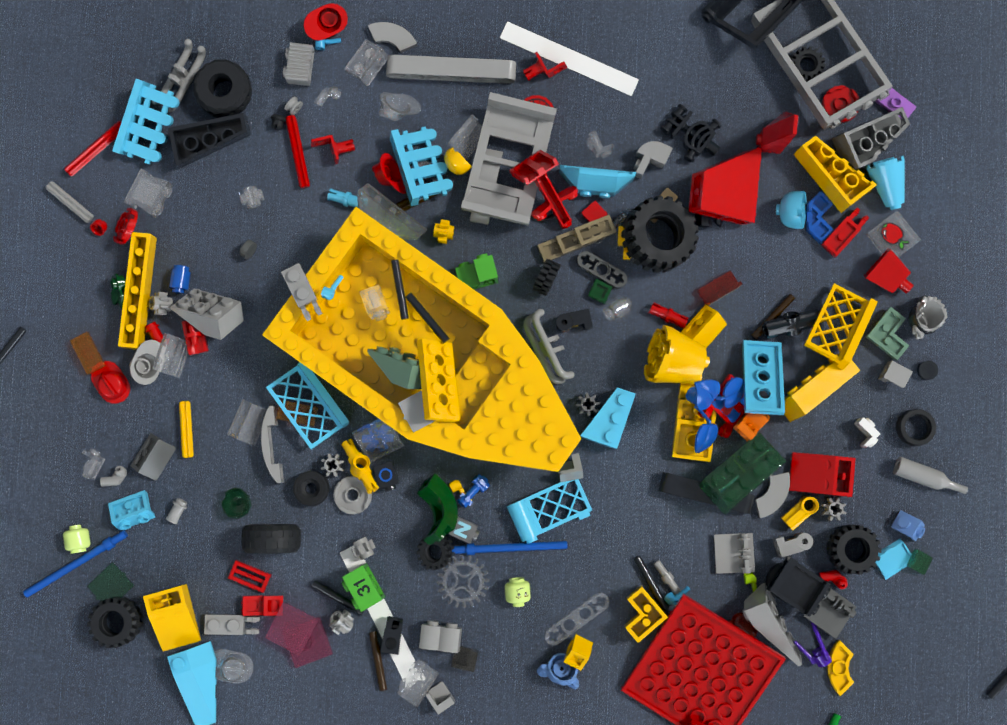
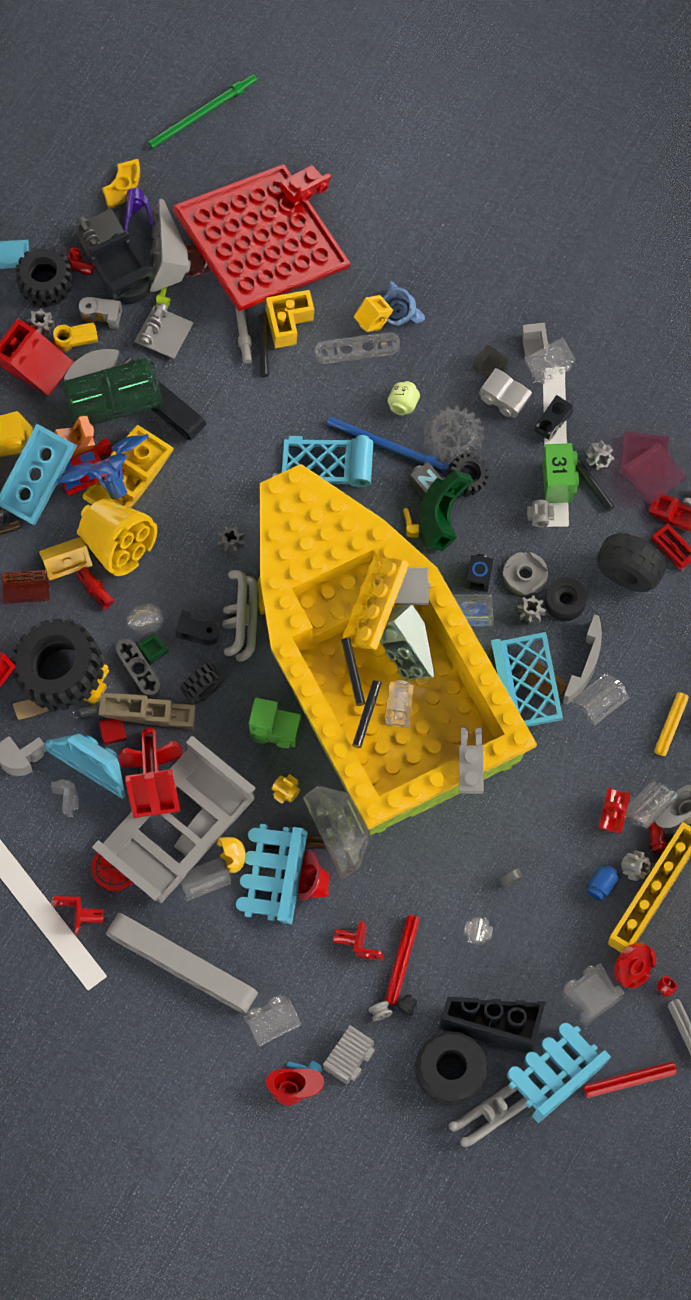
camera: 155 degrees left, 15 degrees down
dark green plate [110,274,125,309] -> none
light grey slope [171,289,244,340] -> none
clear green hair [221,487,251,519] -> none
clear arm [314,86,341,107] -> none
medium azure hand [321,275,344,300] -> none
medium azure pin [327,188,367,210] -> none
yellow pin [341,439,379,494] -> none
light grey tile [368,22,418,53] -> none
dark brown bar [369,631,387,691] -> none
clear piece [379,92,421,121] -> none
blue bar [457,474,490,508] -> none
medium azure wedge [580,387,636,449] -> none
dark azure hand [664,586,690,606] -> none

